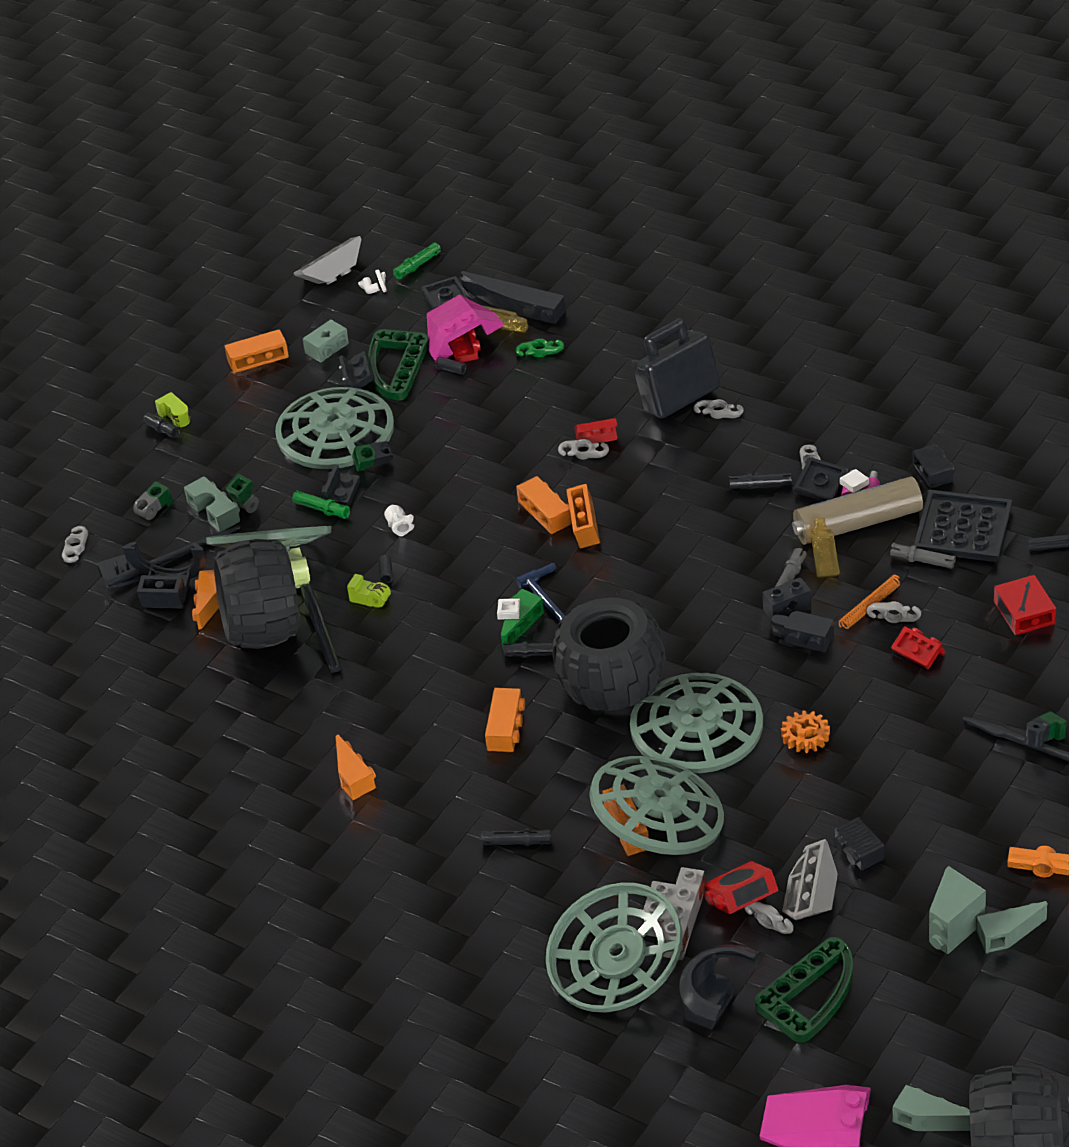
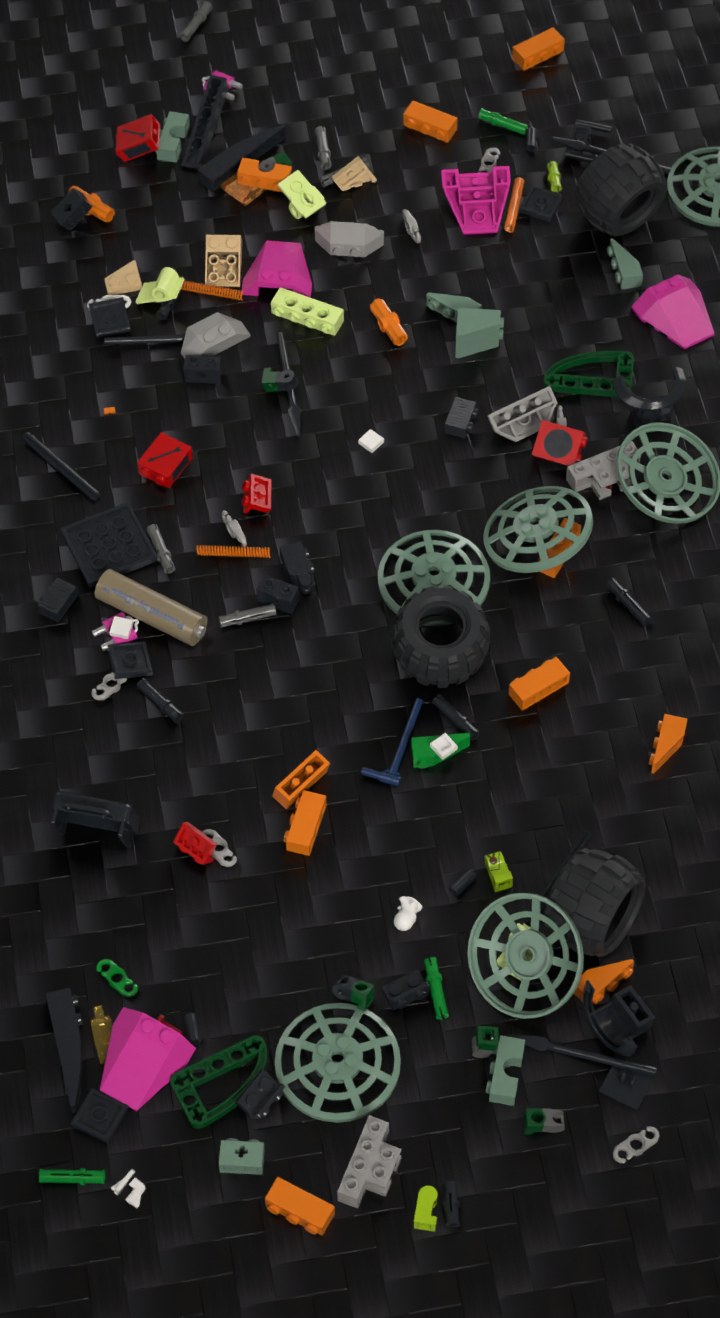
camera: 135 degrees left, 15 degrees up
light grey wedge [294,236,361,284] -> none
light grey piece [694,399,743,419] -> none
orange gear [781,711,830,753] -> none
clear yellow hinge [811,518,840,578] -> none
none -> light grey piece [337,1115,401,1208]
none -> white tile [358,429,384,453]

